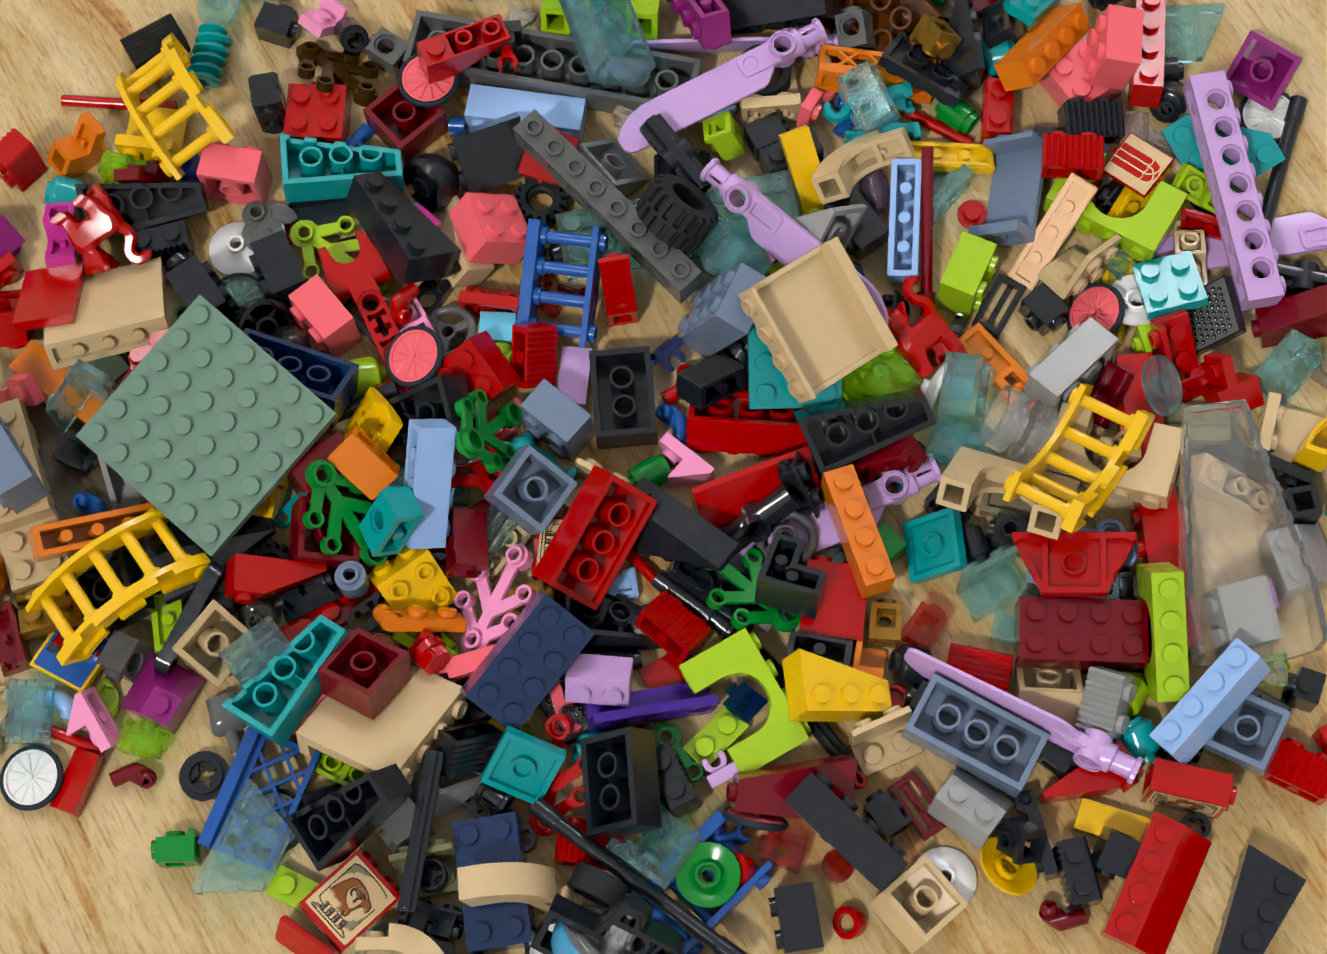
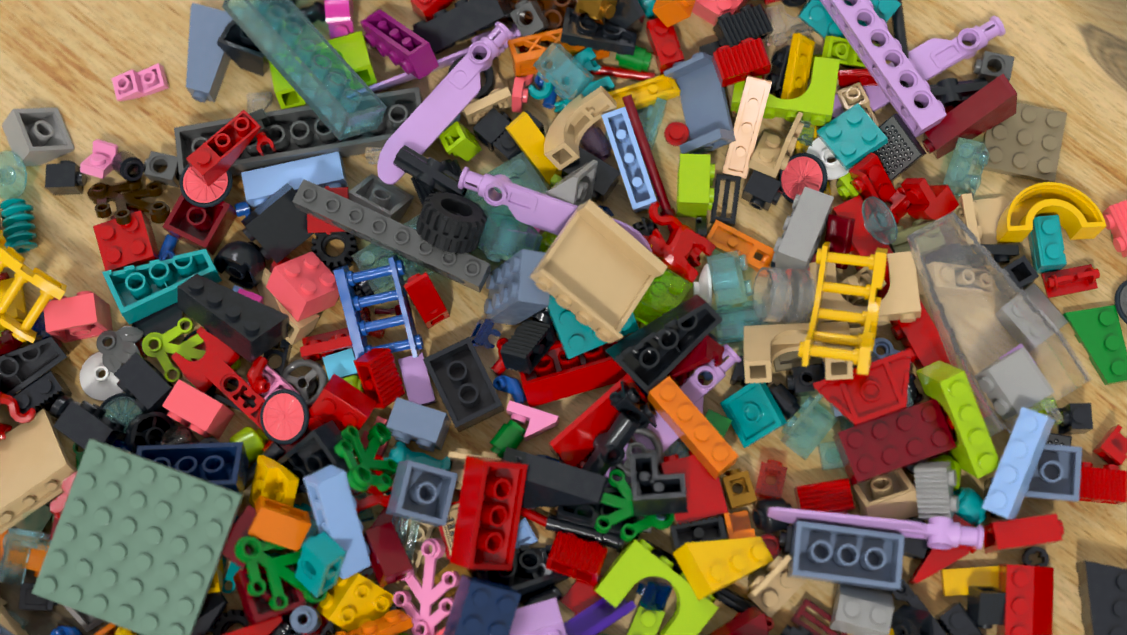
camera: 20 degrees left, 5 degrees up
black brick [248,71,287,134] -> none
piece [1103,132,1174,199] -> none

